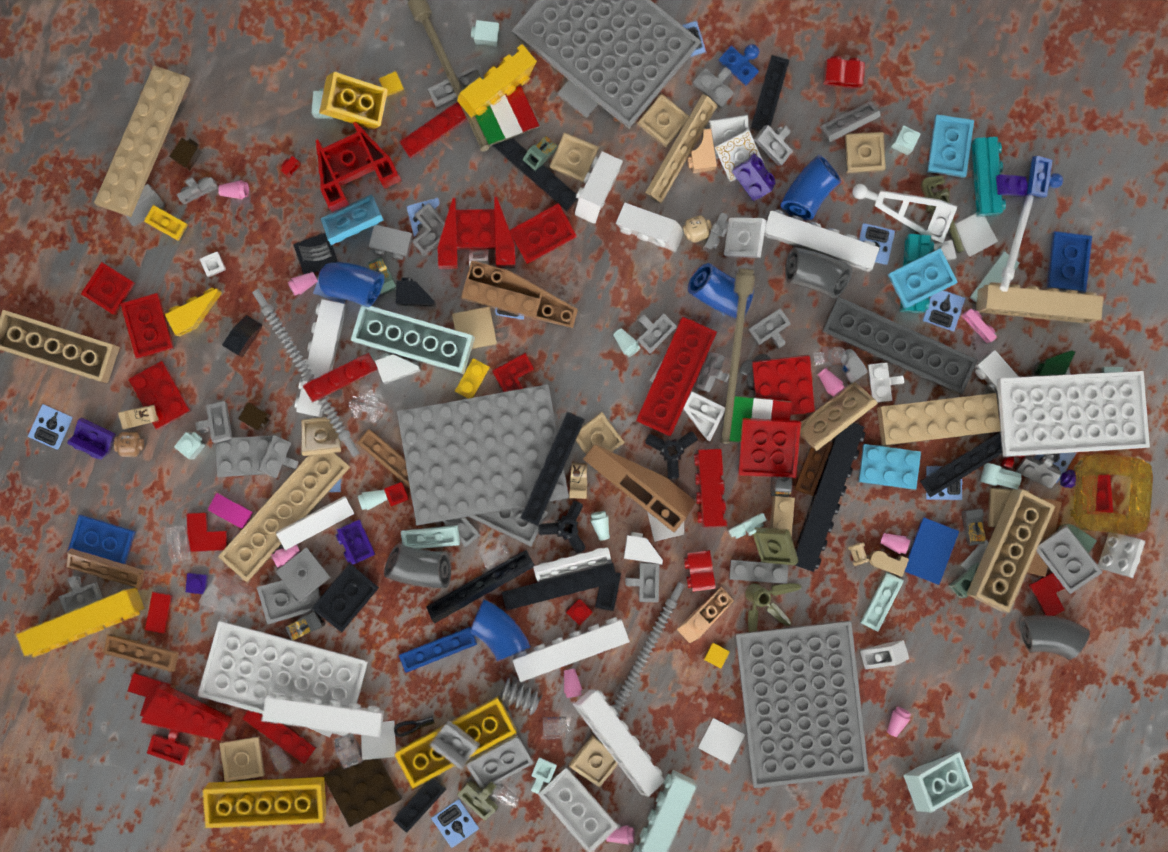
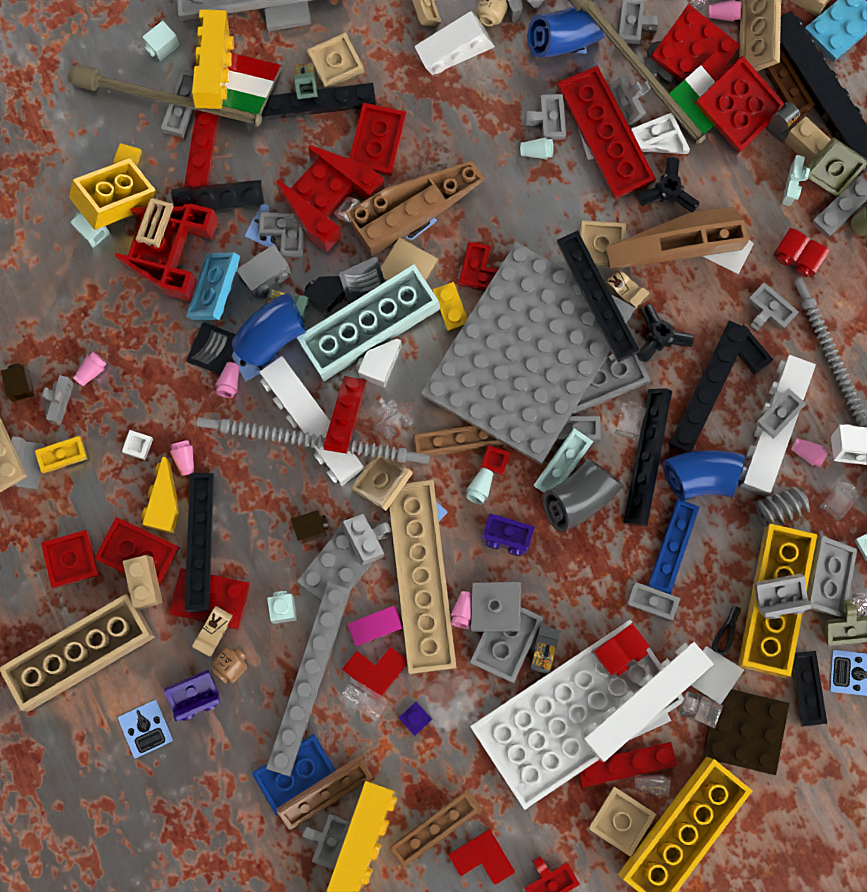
camera: 35 degrees left, 10 degrees down
red wedge [141,683,232,741] -> none
red tile [145,592,173,633] -> none
light grey plate [195,401,233,443] -> none
black slope [222,315,263,357] -> none
white tile [276,496,354,550] -> none
red plate [280,156,301,179] -> none
black plate [312,563,379,633] -> none
white plate [533,547,612,582] -> none
red plate [566,598,593,626] -> none
white wedge [574,152,623,224] -> none
light aqua cone [590,511,610,541] -> none
white slope [624,532,663,564] -> none
light nougat slope [677,587,734,643] -> none
red wedge [694,449,727,527] -> none
none -> tan brick [123,555,163,609]
none -> tan tile [136,198,174,248]
none -> bright pink cone [170,441,195,476]
none -> black plate [171,180,265,209]
none -> black plate [184,473,215,612]
none -> light grey plate [266,582,351,776]
none -> black sticker [339,256,385,304]
none -> red brick [593,623,650,677]
none -> light grey plate [627,582,680,622]
none -> light grey plate [756,388,806,439]

